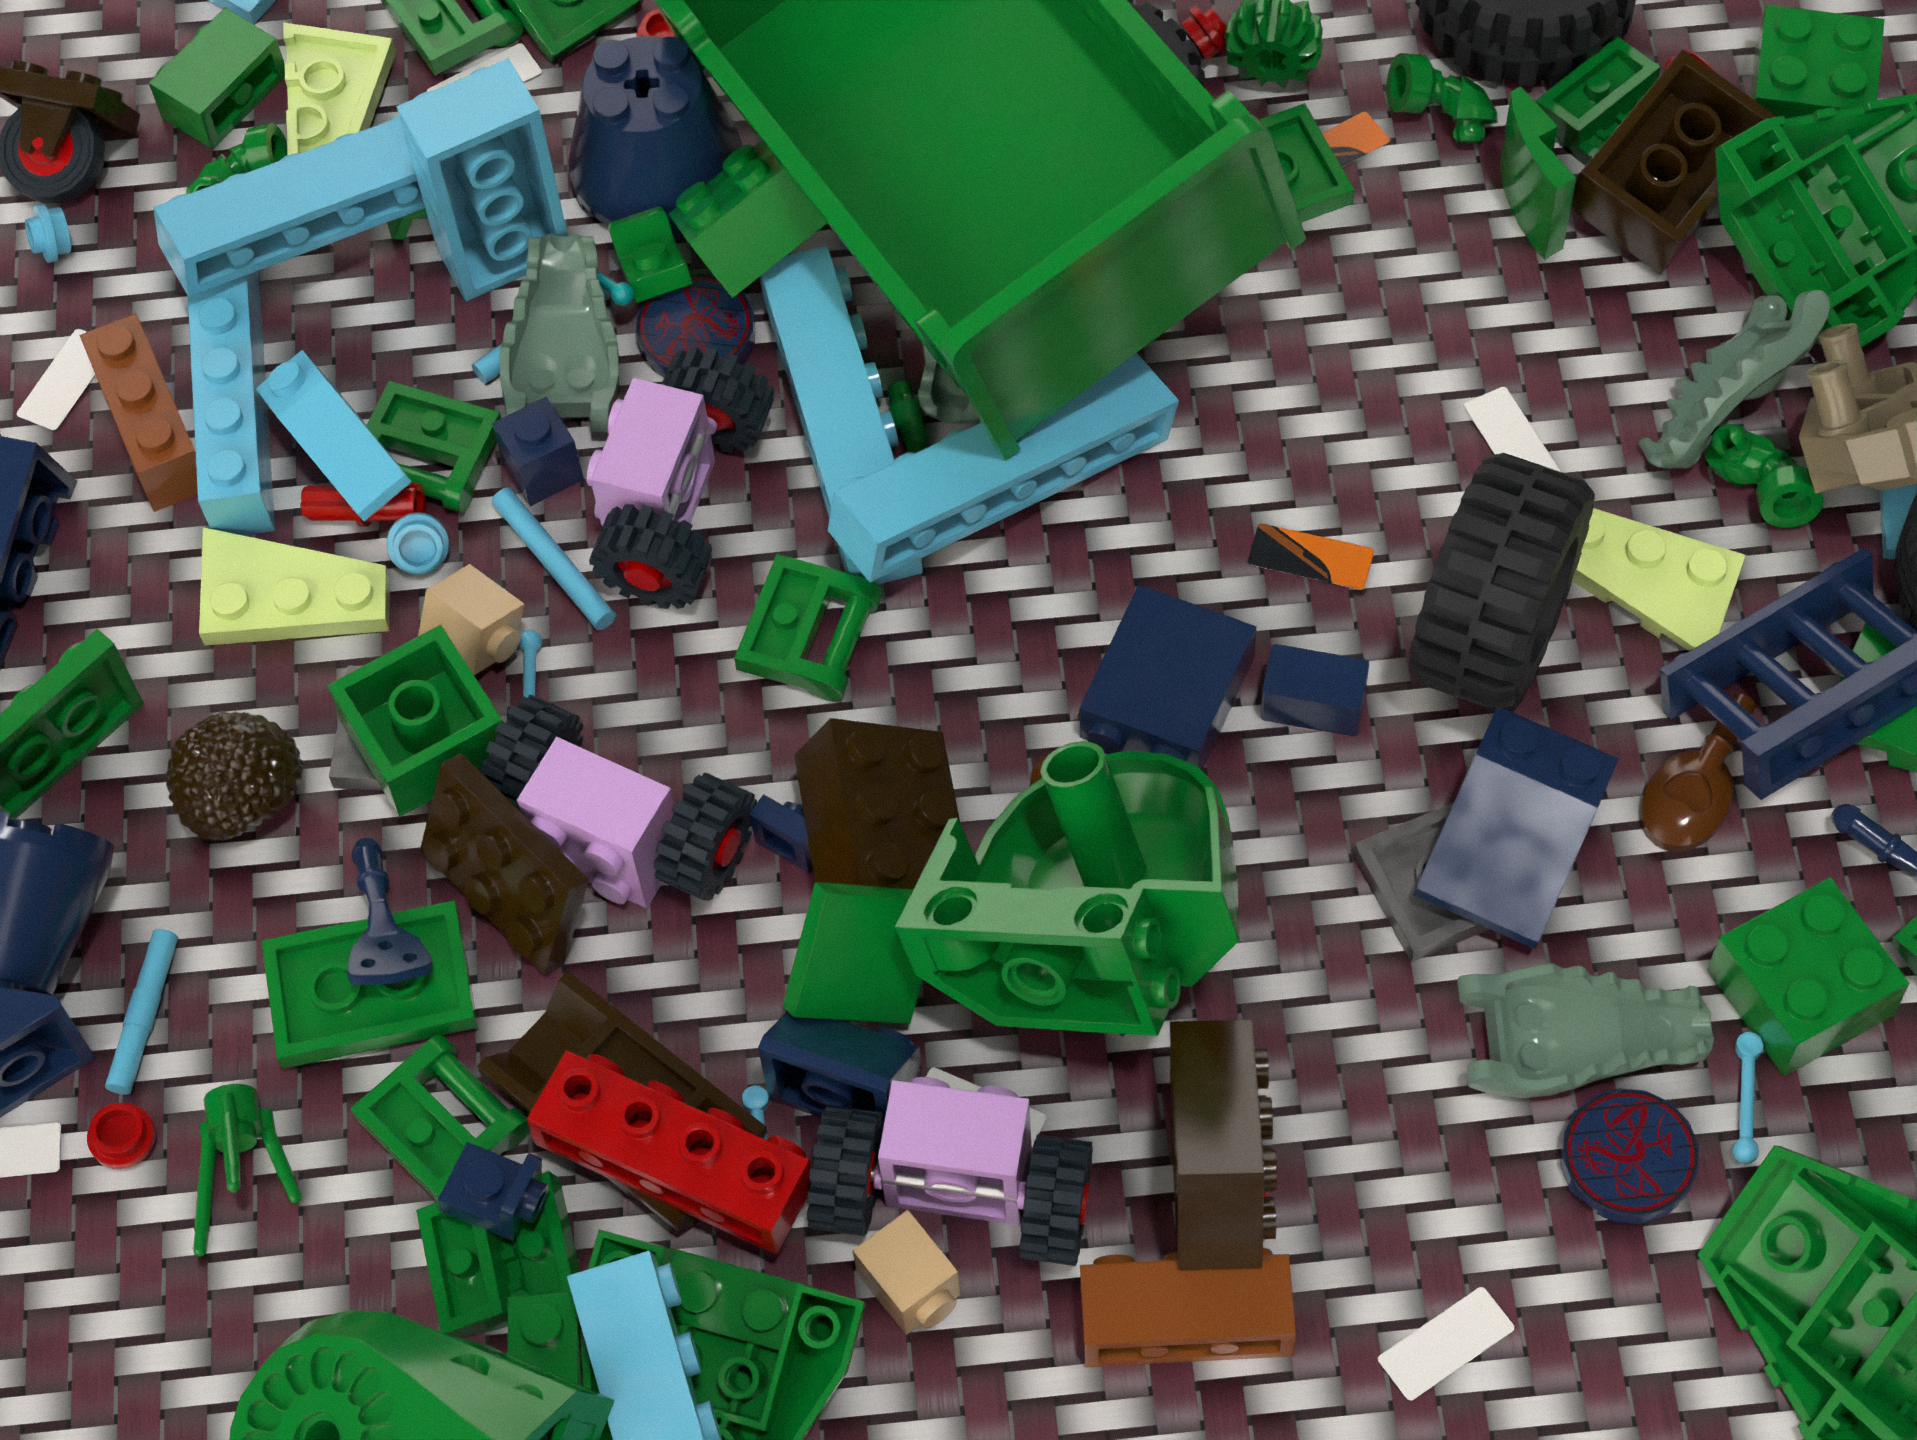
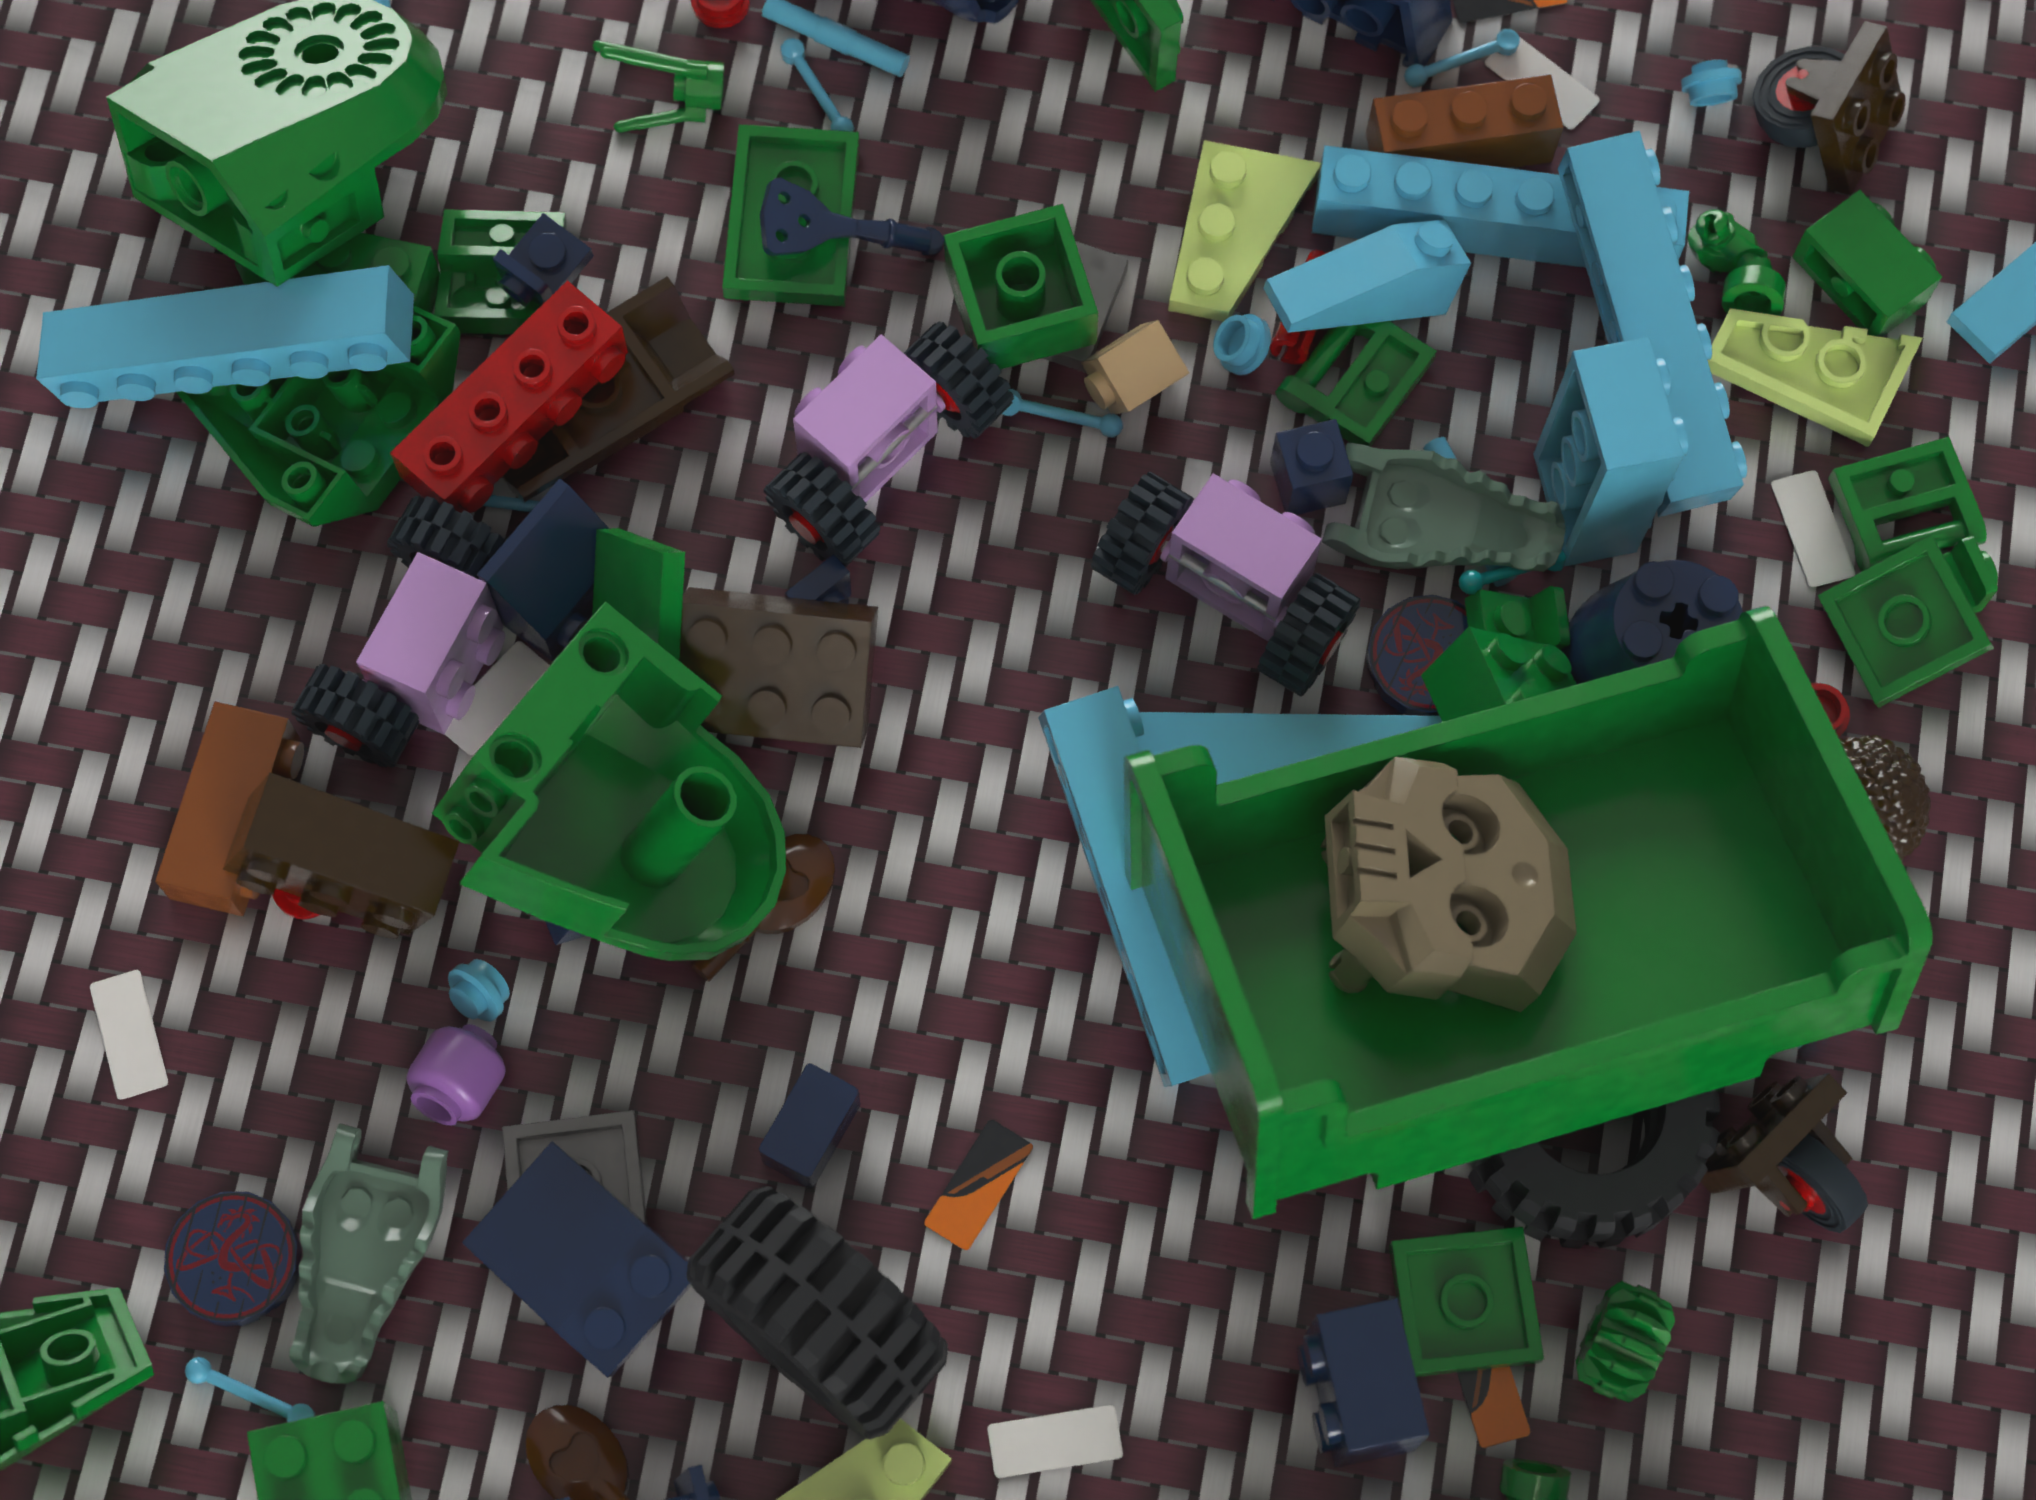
camera: 100 degrees right, 10 degrees up
dark brown hair [165,712,304,840] -> none
green plate [350,1035,530,1202] -> none
dark brown plate [420,753,589,976] -> none
medium azure bar [492,488,616,630] -> none
green plate [734,554,883,702] -> none
tan brick [852,1210,961,1335] -> none
dark blue brick [1079,584,1257,771] -> none
red plate [1180,5,1226,61] -> none
none -> medium lavender head [406,1024,506,1126]
none -> medium azure plate [448,959,510,1022]
none -> medium azure hinge [781,38,854,132]
none -> dark blue brick [1297,1298,1430,1468]
none -> dark tan brick [1321,757,1577,1012]
none -> medium azure hinge [1404,29,1520,88]

